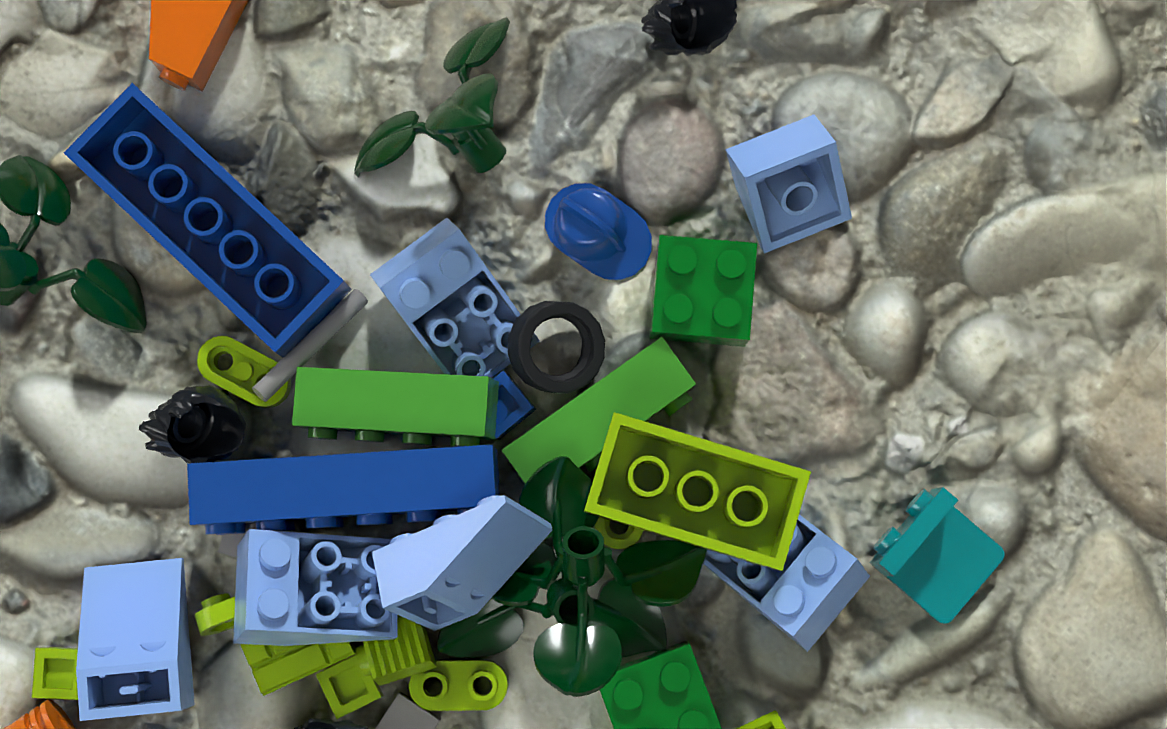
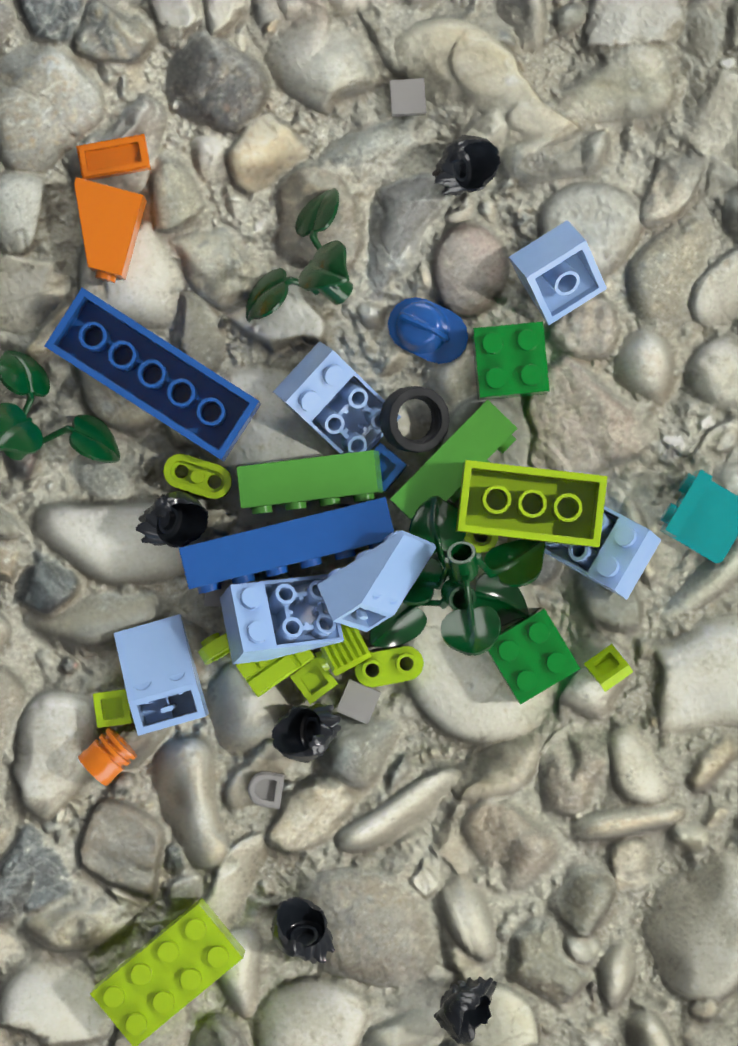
camera: 10 degrees left, 5 degrees up
light grey bar [252,289,368,402] -> none

